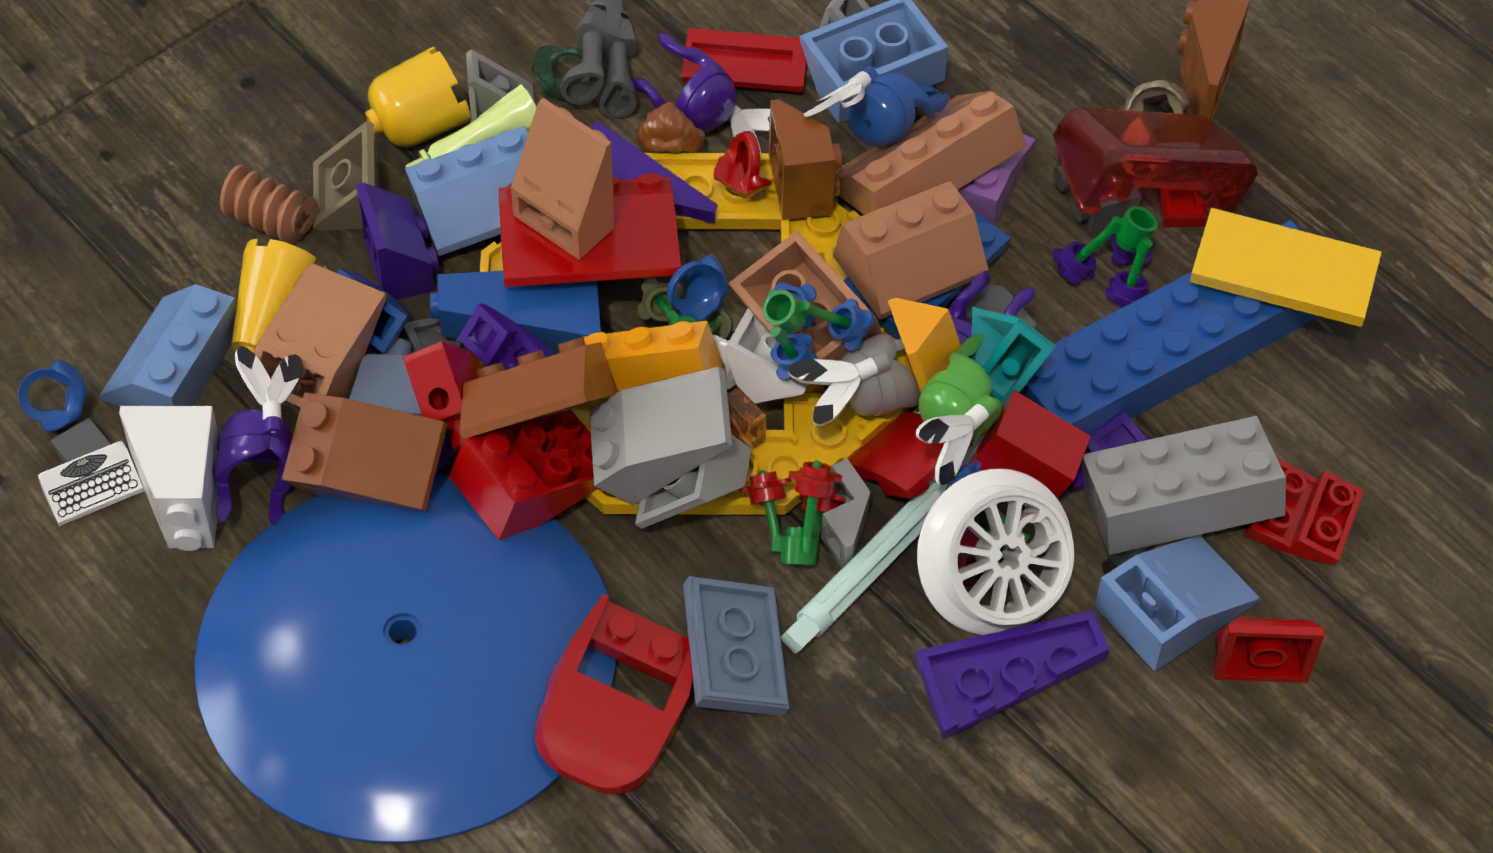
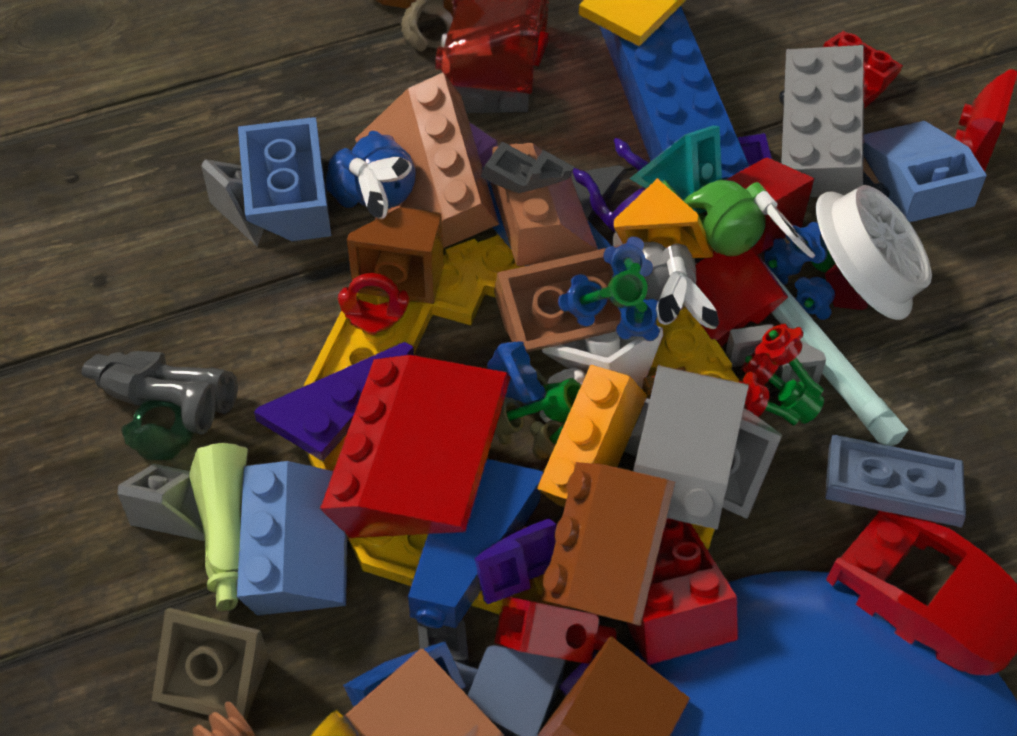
camera: 70 degrees left, 0 degrees up
dark purple slope [356,183,440,300] -> none
yellow cylinder [365,46,471,148] -> none
nougat slope [511,98,614,260] -> none
dark purple hair [631,33,770,153] -> none
dark orange piece [636,102,706,153] -> none
red piece [681,28,808,93] -> none
dark purple wing [915,610,1109,740] -> none
plant [1052,206,1158,308] -> none
none -> dark grey slope [481,141,574,193]

